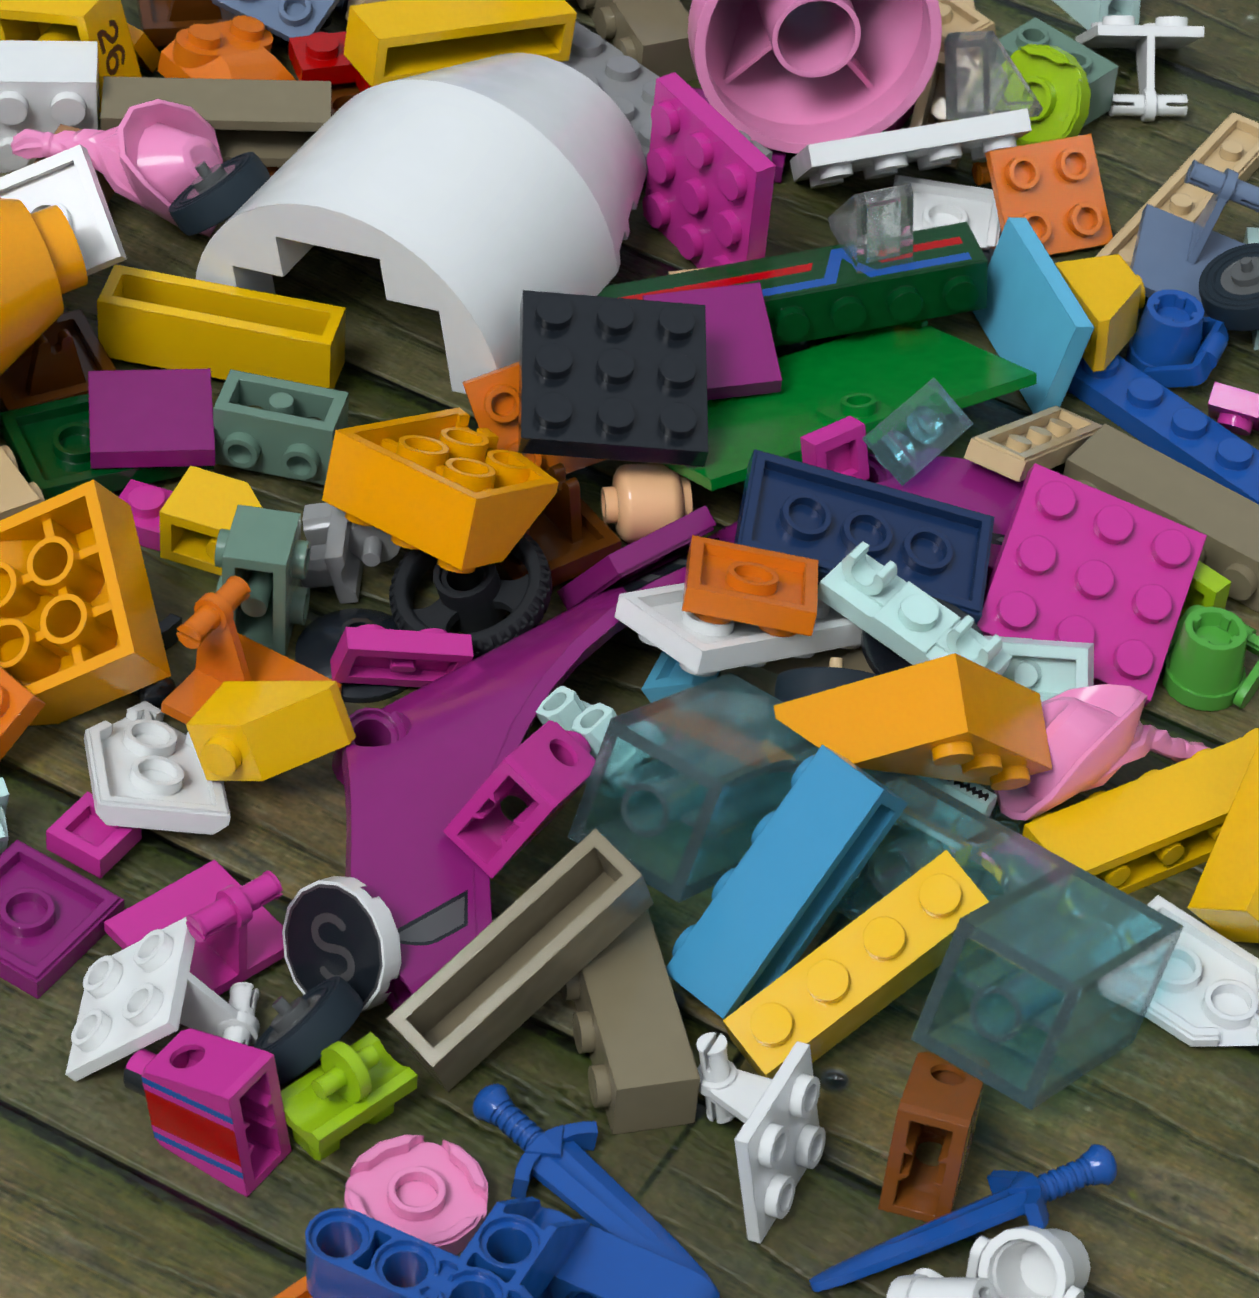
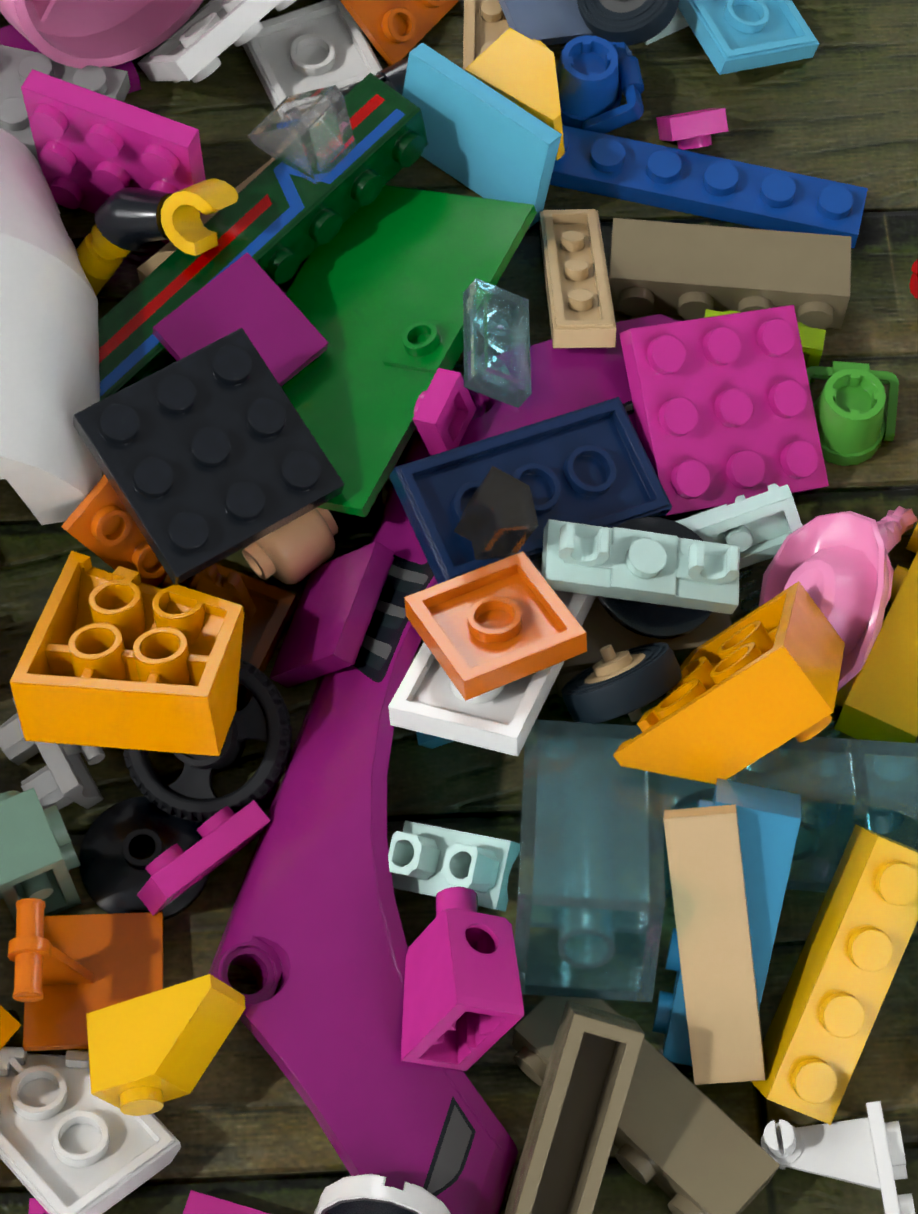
camera: 30 degrees left, 20 degrees up
none -> yellow piece [76,178,238,296]
none -> clear smoke piece [454,466,538,560]
none -> tan tile [663,804,765,1085]

